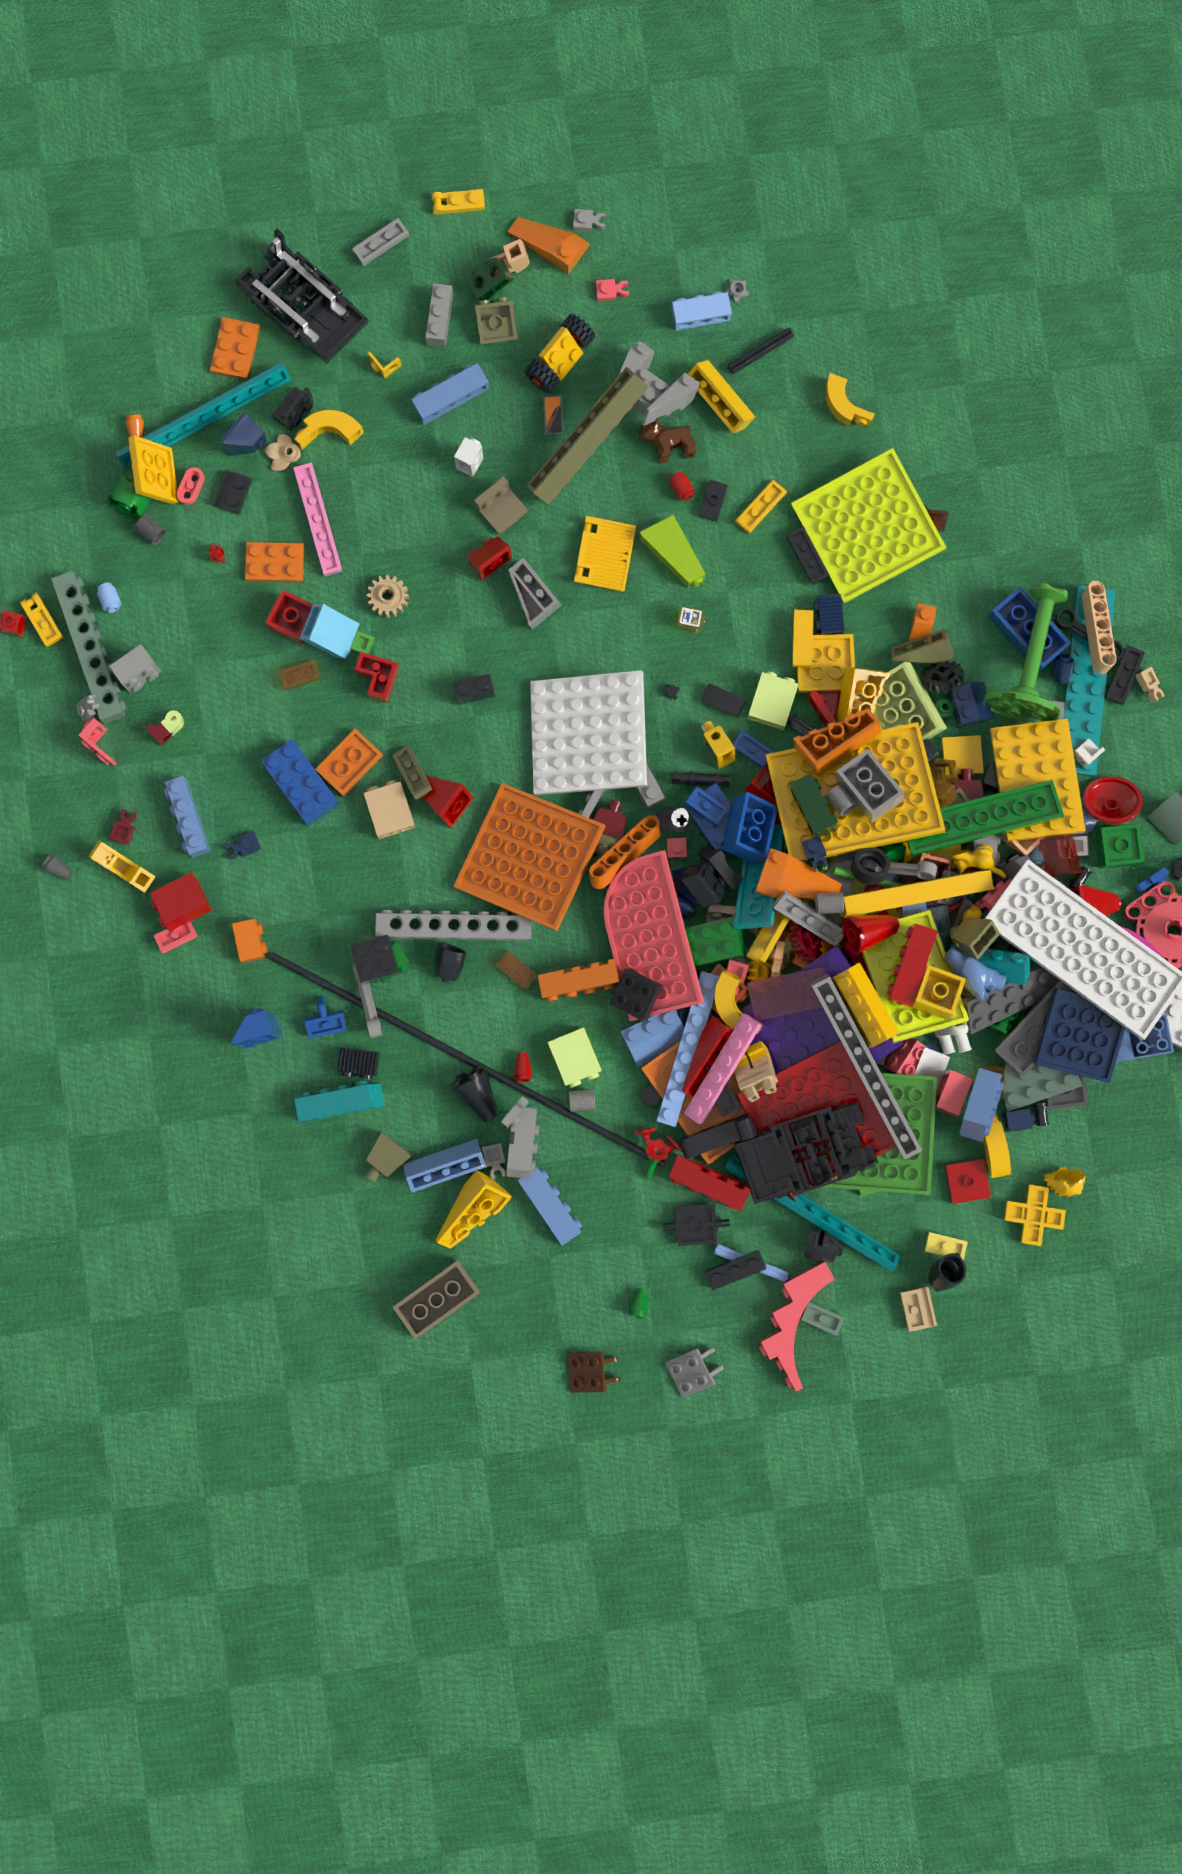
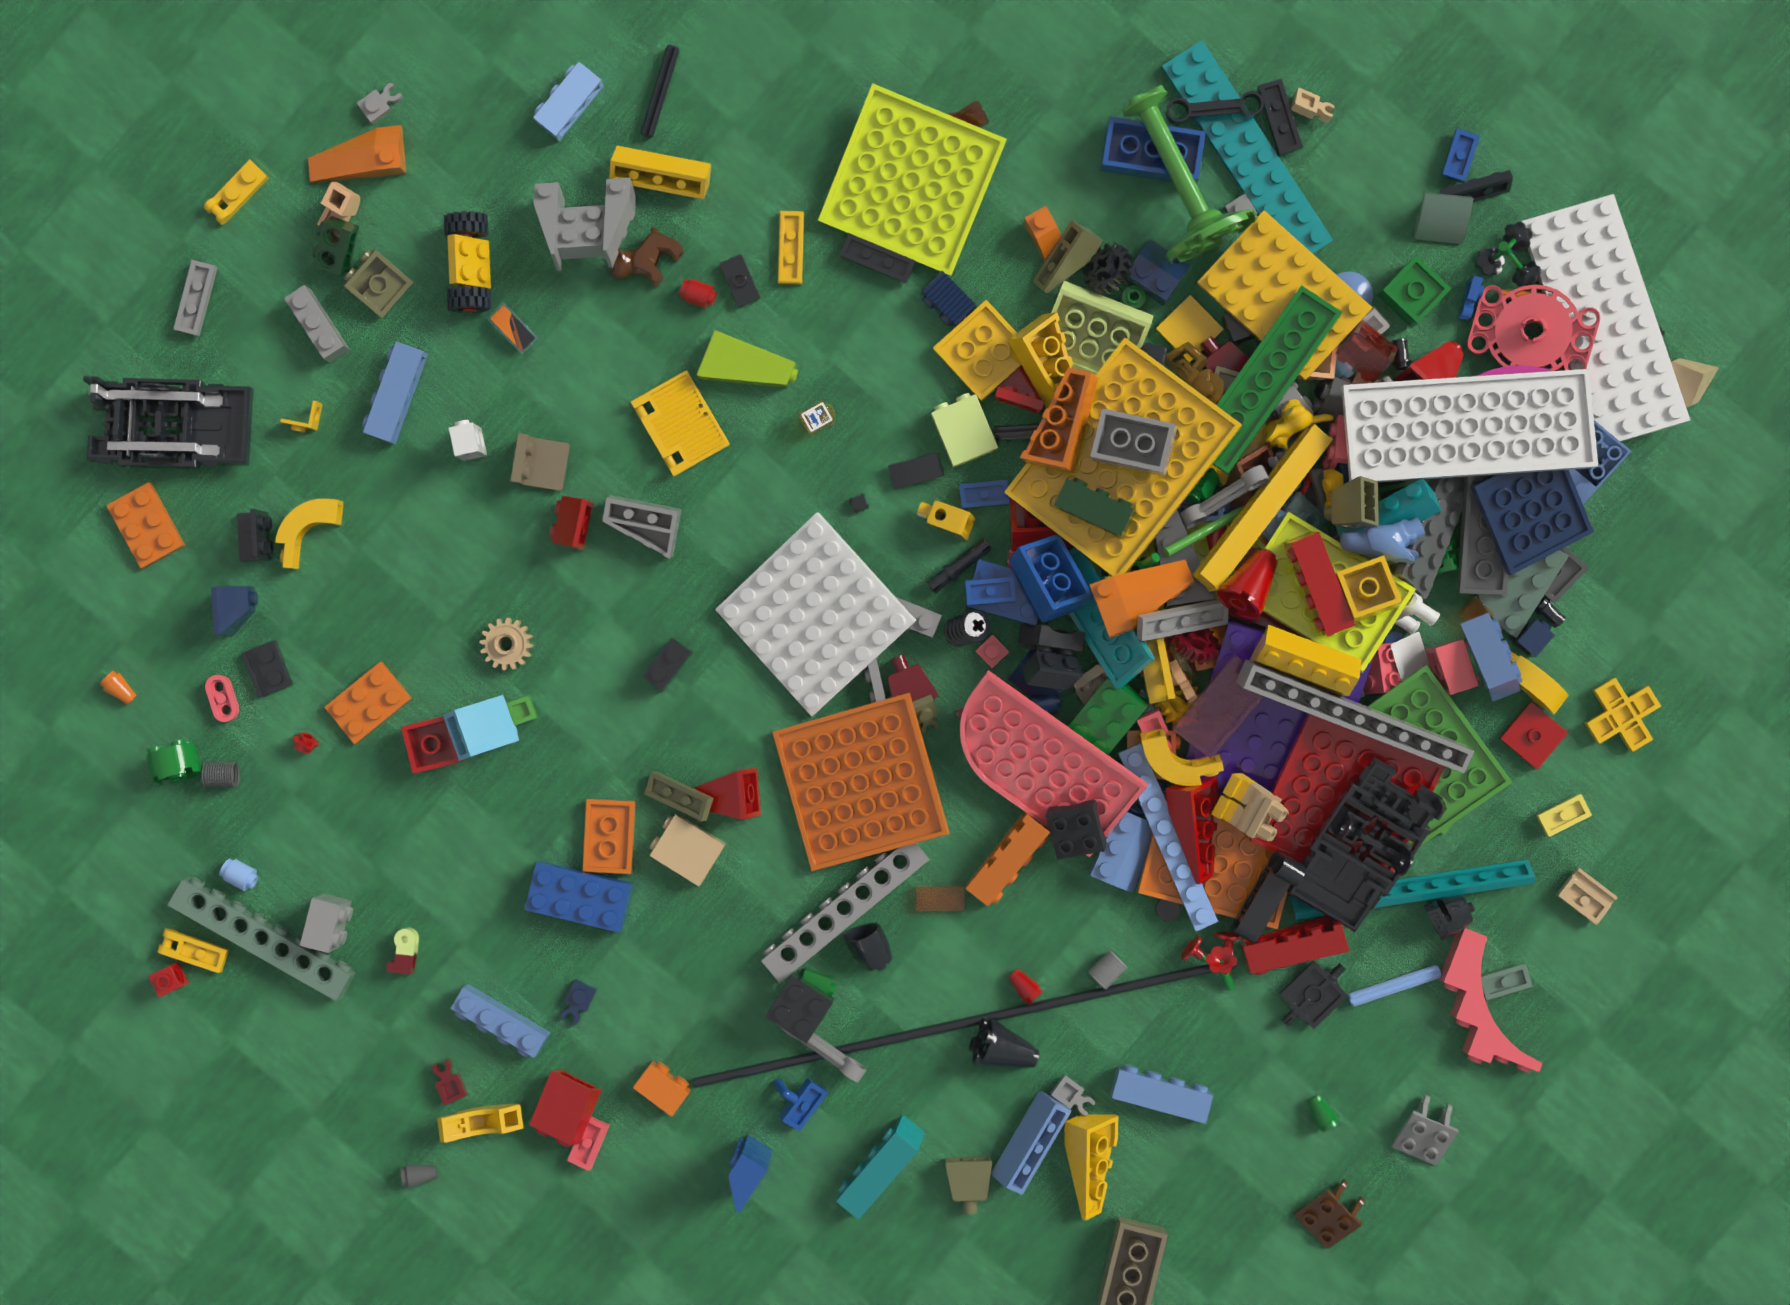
camera: 35 degrees left, 5 degrees up
light grey plate [76,694,99,722] -> none
coral bracket [79,718,117,766] -> none
teal plate [116,362,291,470] -> none
yellow plate [129,435,179,505] -> none
tan plate [264,434,300,471] -> none
clear orange plate [279,660,321,691] -> none
bright pink plate [294,463,343,576] -> none
black brick [337,1048,380,1079] -> none
red brick [355,652,399,704] -> none
light grey plate [501,1096,529,1129] -> none
light grey wedge [507,1108,540,1179] -> none
olive brick [527,366,649,505] -> none
yellowish green brick [548,1028,602,1088] -> none
orange beam [589,815,661,889] -> none
coral plate [596,279,629,301] -> none
bright pink plate [684,1014,762,1124] -> none
black plate [704,1249,767,1291] -> none
black plate [715,1085,741,1117] -> none
light grey plate [725,279,749,303] -> none
yellow tile [792,610,813,668] -> none
dark blue plate [801,836,828,873] -> none
light grey piece [815,892,844,914] -> none
yellow arch [825,373,874,427] -> none
light grey piece [826,784,857,816] -> none
black tyre [851,847,890,885] -> none
black helmet [928,1253,966,1292] -> none
yellow hair [1044,1167,1086,1197] -> none
dark blue brick [1052,654,1074,684] -> none
white panel [1073,739,1105,768] -> none
light nougat beam [1081,581,1116,674] -> none
red dish [1083,776,1143,824] -> none

